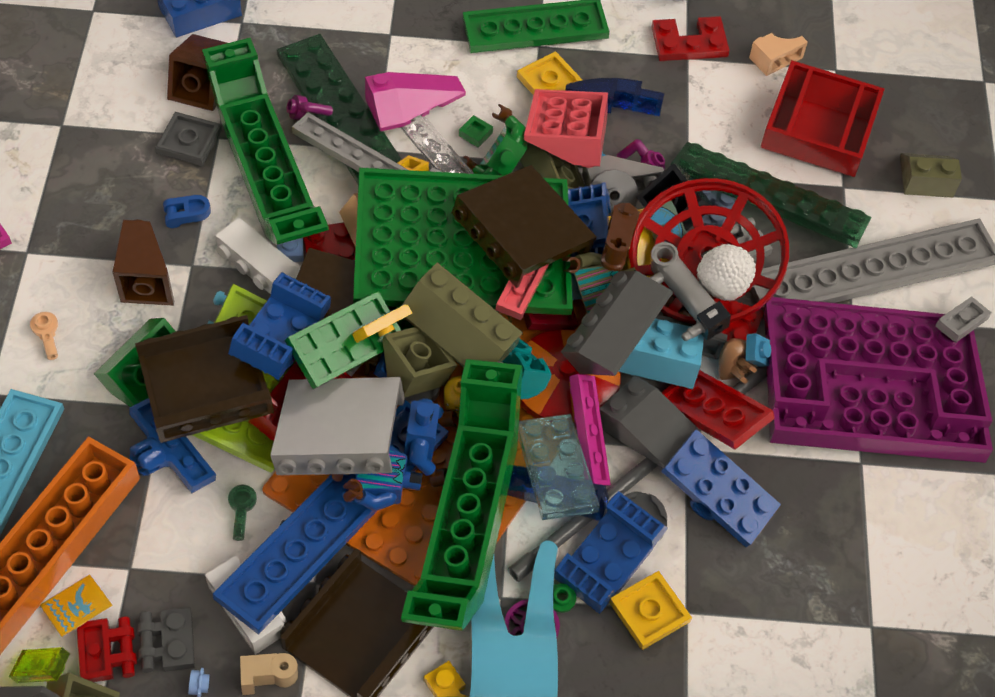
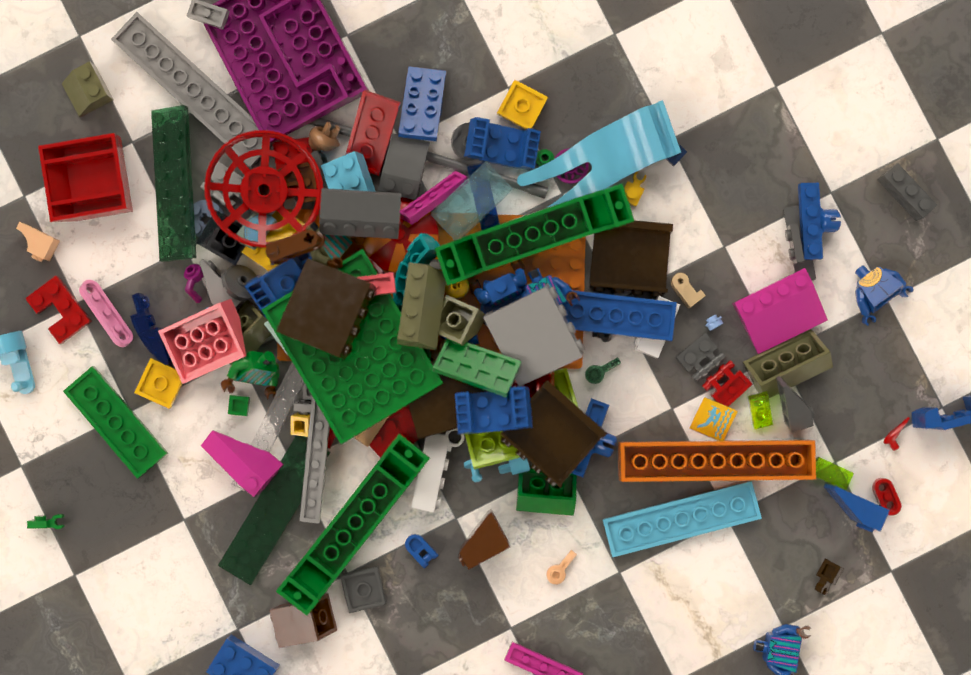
camera: 120 degrees left, 30 degrees up
magenta plate [286,95,333,120] -> none
yellow plate [352,304,412,343] -> none
light grey piece [650,242,731,341] -> none
white hair [697,244,756,301] -> none
dark azure plate [745,333,771,367] -> none
none -> bright pink plate [79,280,133,347]

